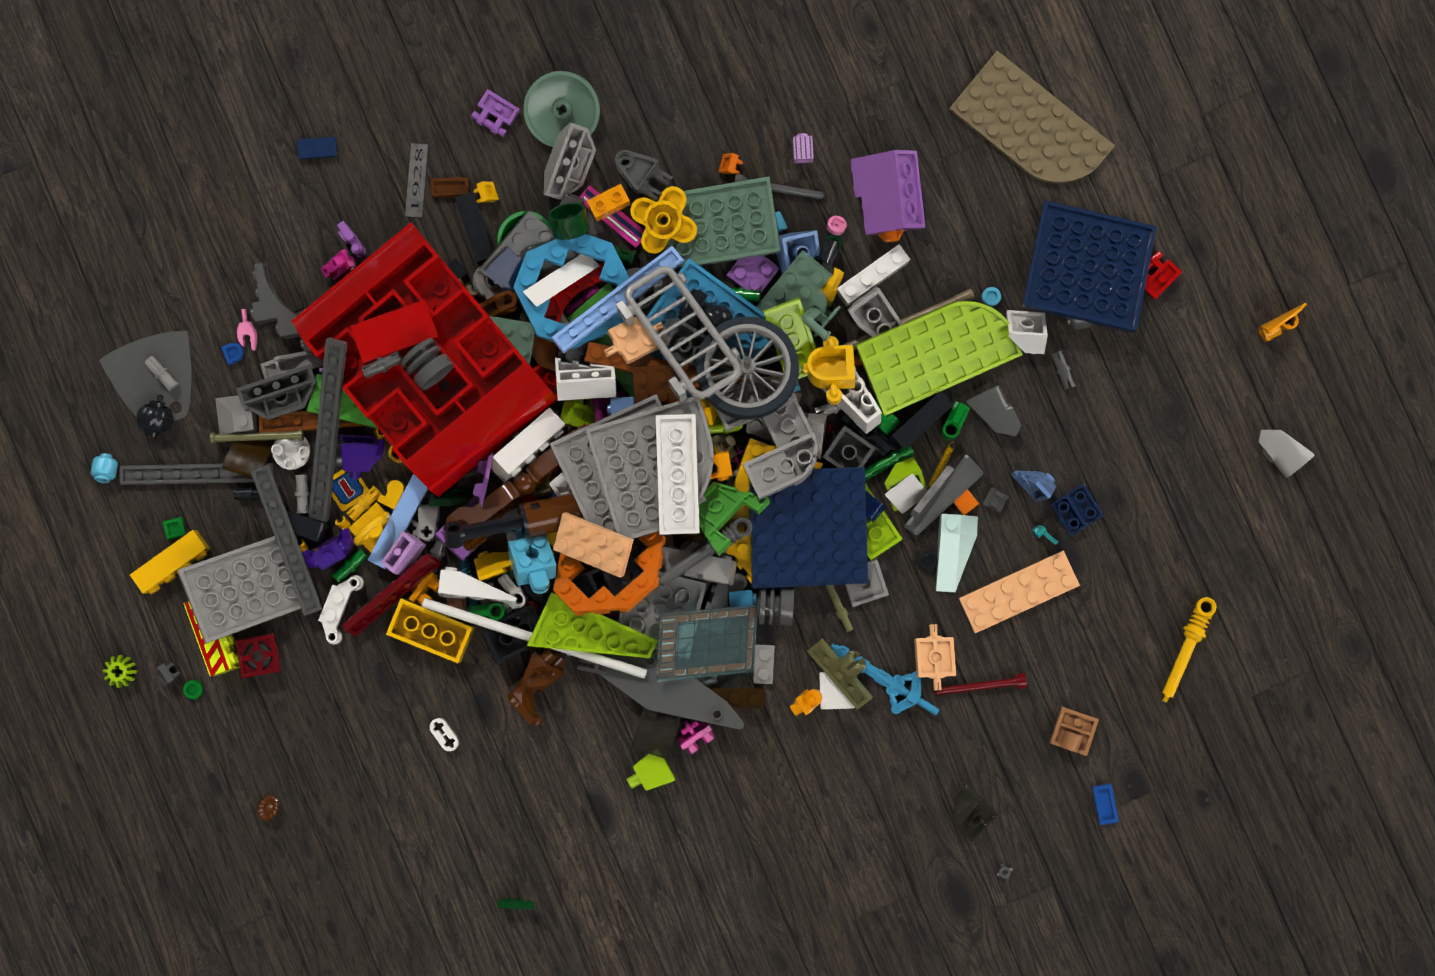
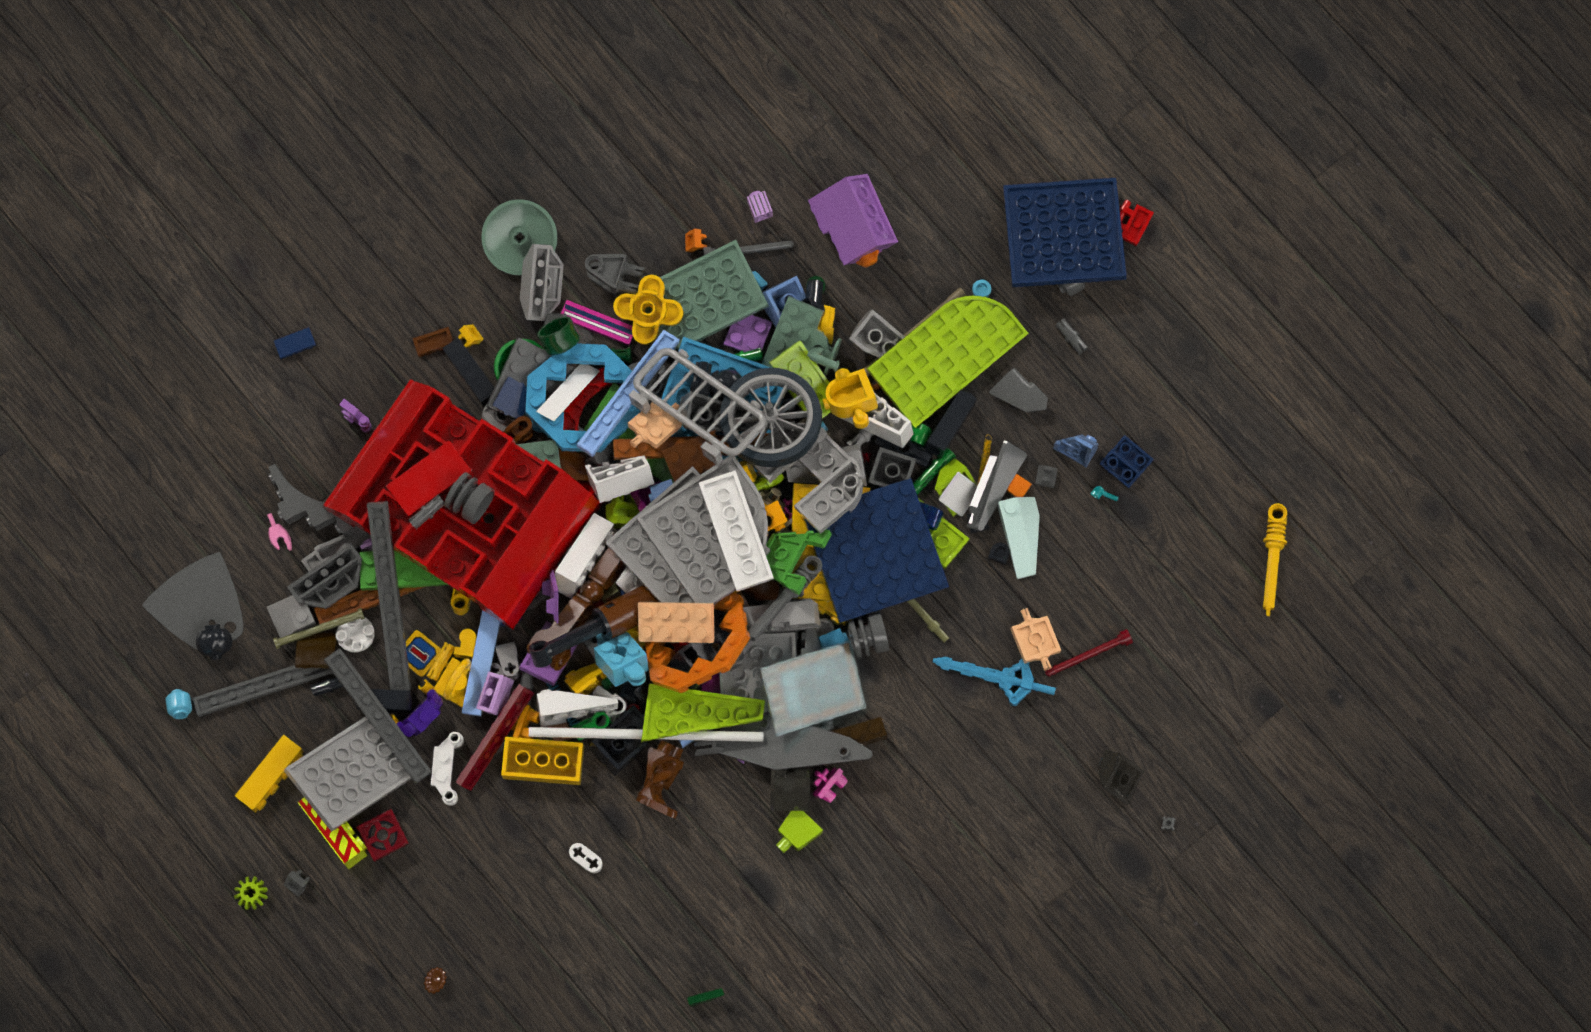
camera: 15 degrees left, 10 degrees down
light grey axle [145,356,178,391] -> none
green tile [163,517,187,540] -> none
green tile [183,679,204,699] -> none
blue tile [221,343,244,365] -> none
light grey pin [295,475,310,513] -> none
dark pink hips [321,249,355,281] -> none
green pin [332,549,368,583] -> none
dark purple torso [335,429,385,480] -> none
flat silver sticker [405,143,428,217] -> none
dark green tile [429,488,470,507] -> none
medium lavender plate [471,89,520,137] -> none
magenta piece [566,285,600,314] -> none
light orange brick [587,184,631,222] -> none
light grey plate [753,644,775,684] -> none
light orange hips [790,689,822,716] -> none
olive plate [807,638,873,710] -> none
white sticker [819,672,855,709] -> none
bright pink tile [827,216,847,235] -> none
white brick [836,244,910,307] -> none
light grey tile [845,559,889,607] -> none
green piece [941,401,970,441] -> none
dark tan plate [949,51,1115,183] -> none
light nougat plate [958,551,1080,633] -> none
white slope [1006,310,1048,354] -> none
medium nougat plate [1049,706,1099,756] -> none
blue tile [1091,783,1119,825] -> none
light orange panel [1258,303,1307,342] -> none
light grey panel [1258,430,1314,478] -> none

